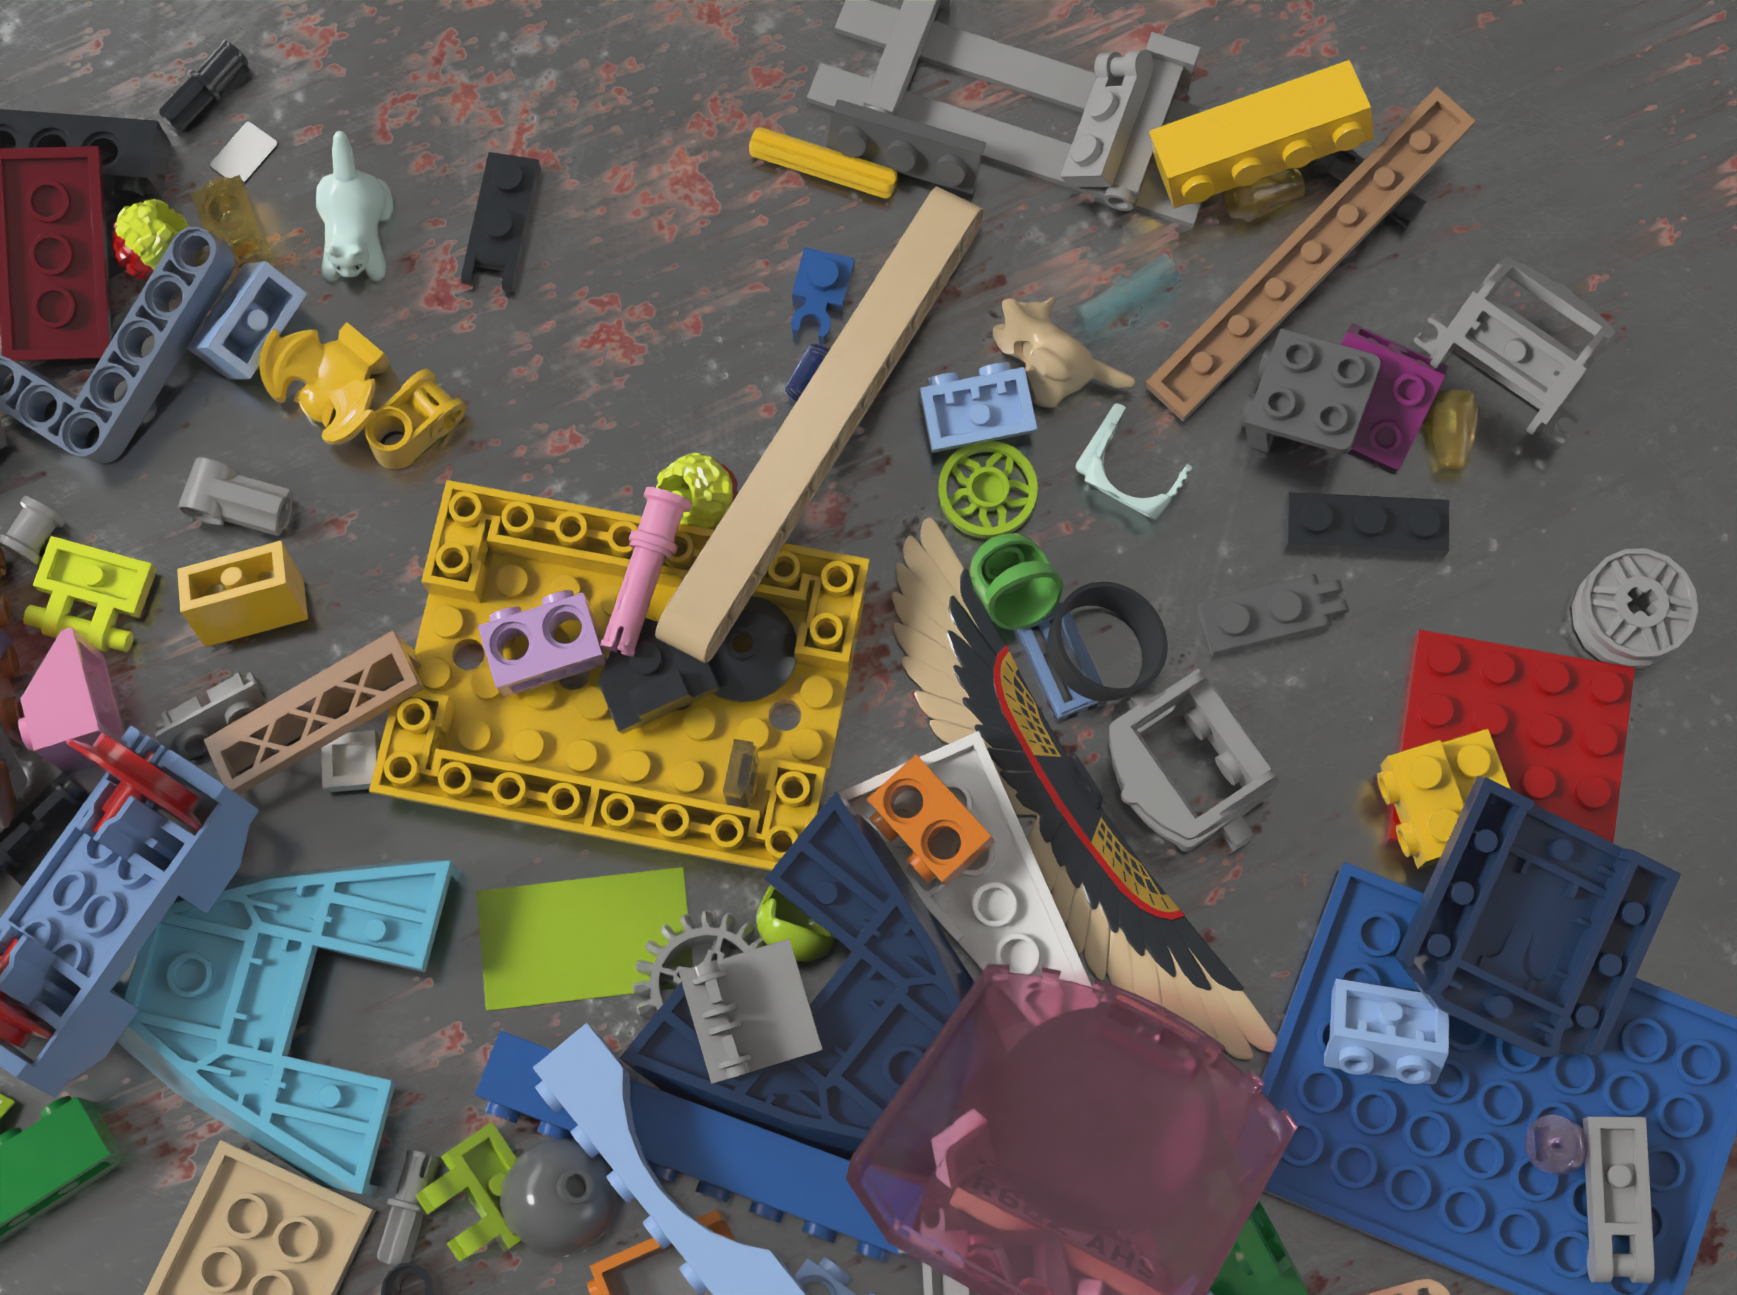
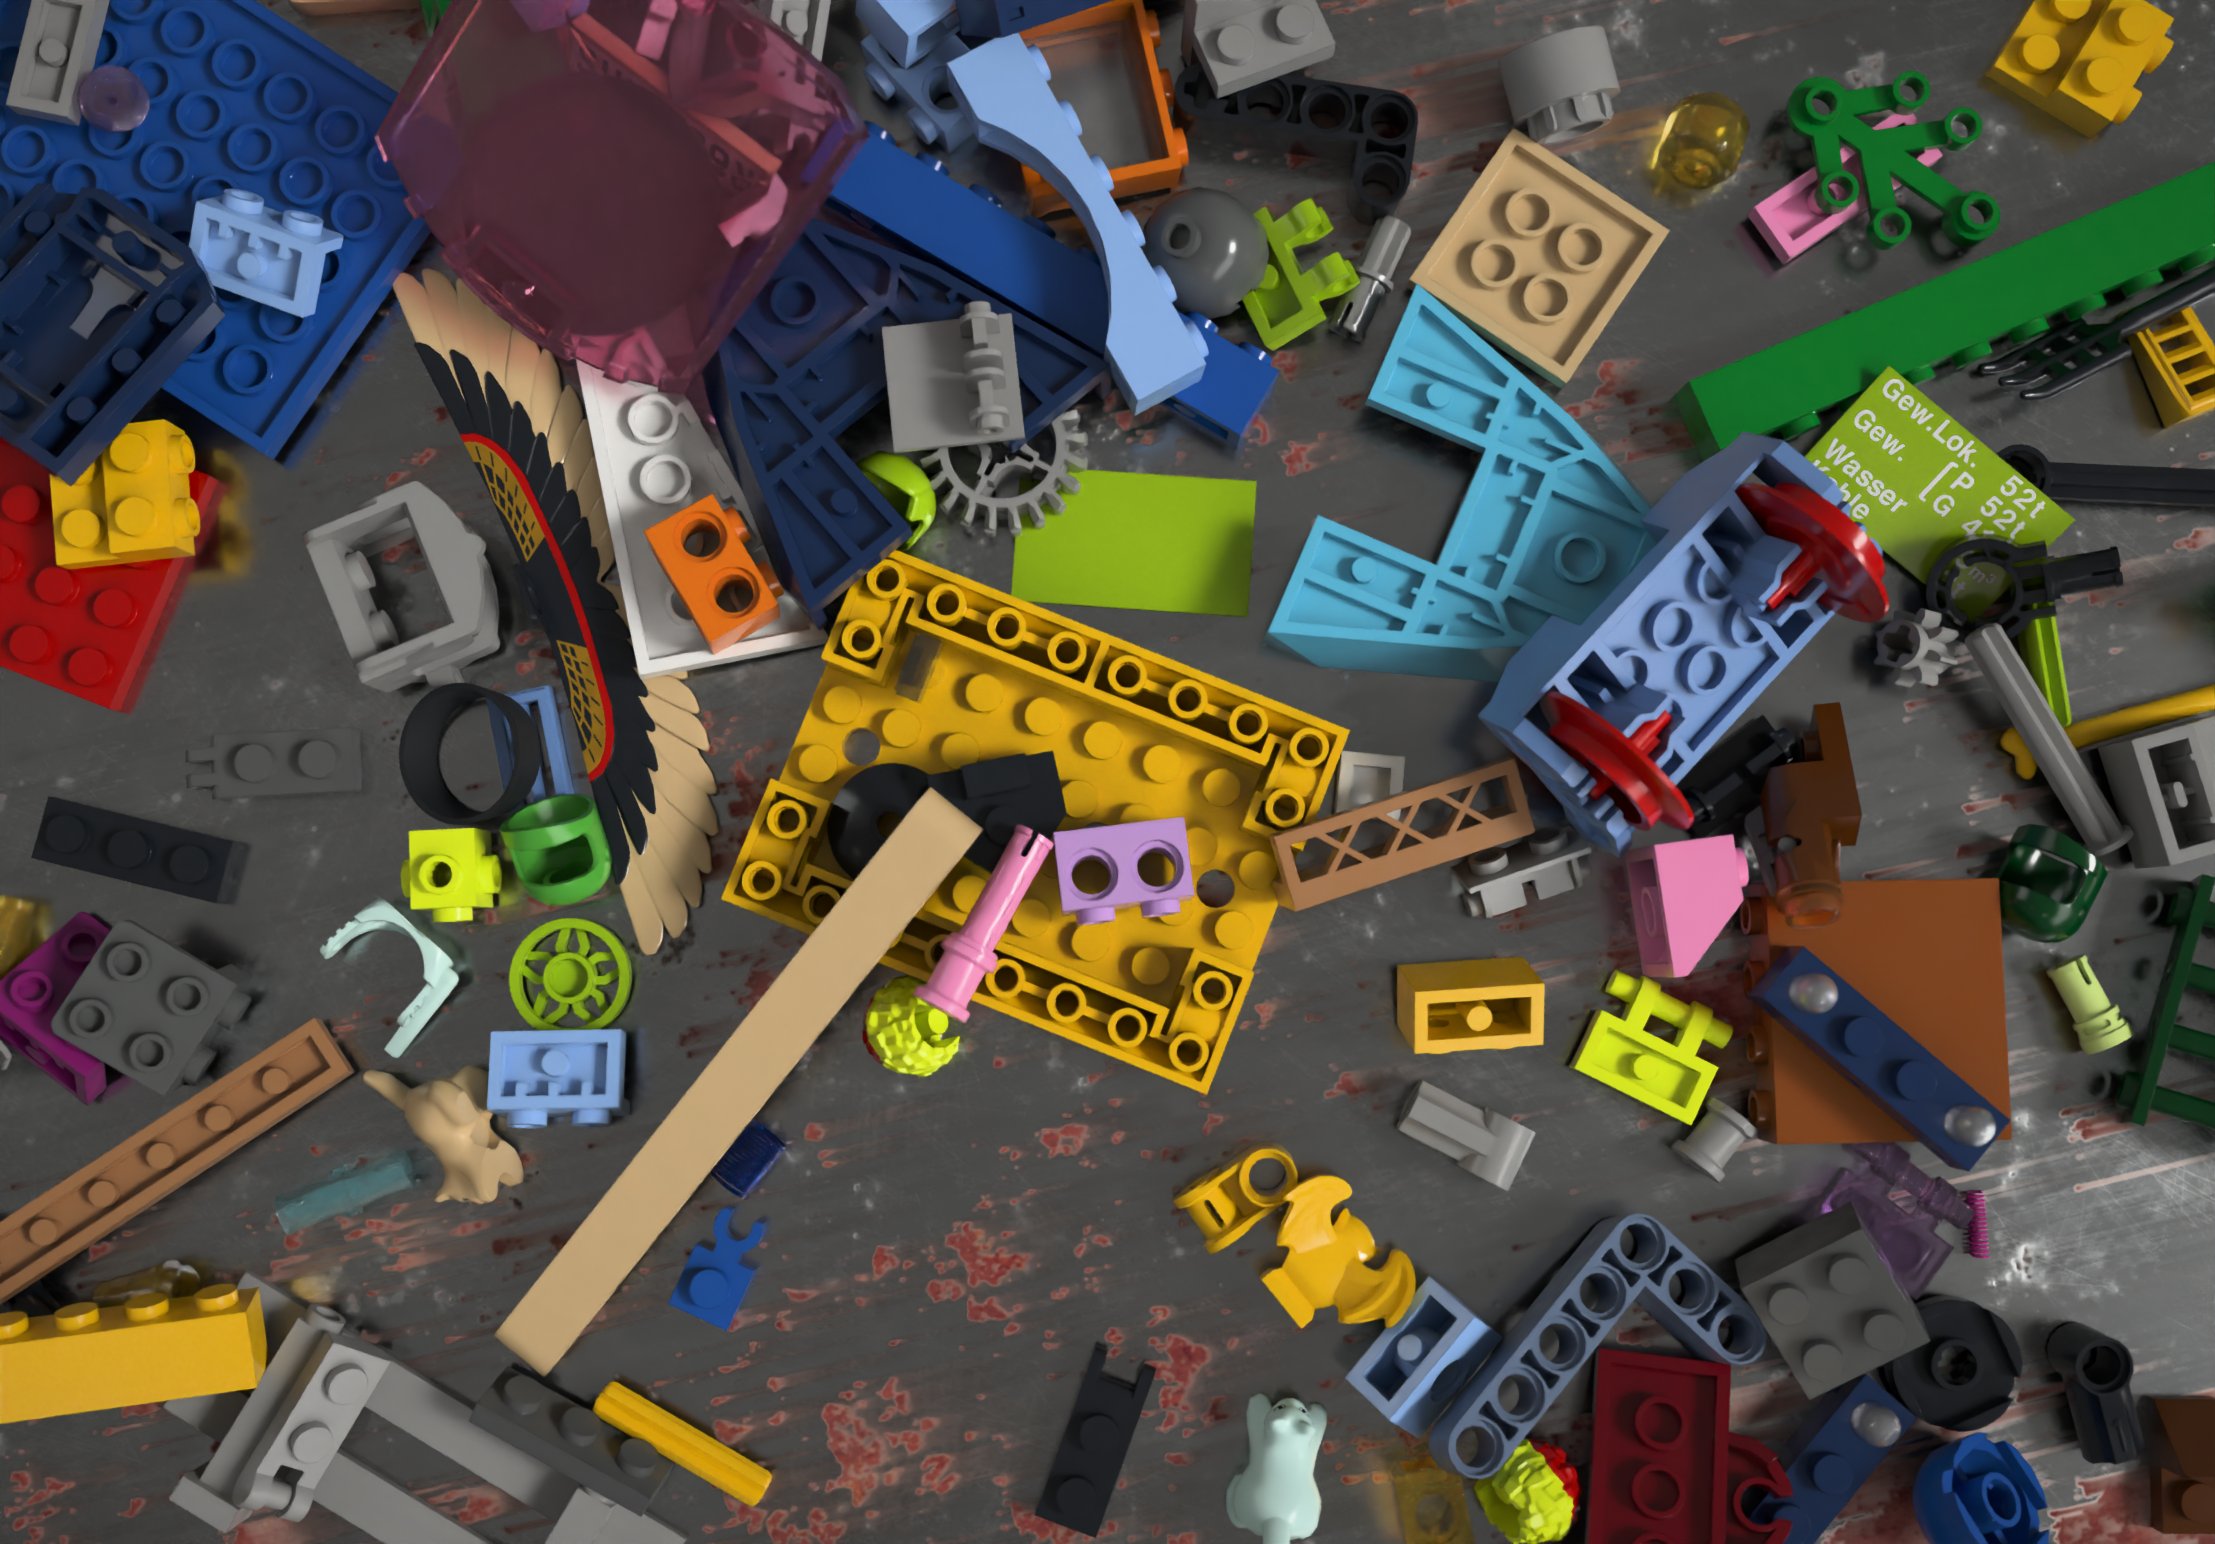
camera: 175 degrees left, 10 degrees up
none -> neon yellow brick [401,828,502,922]

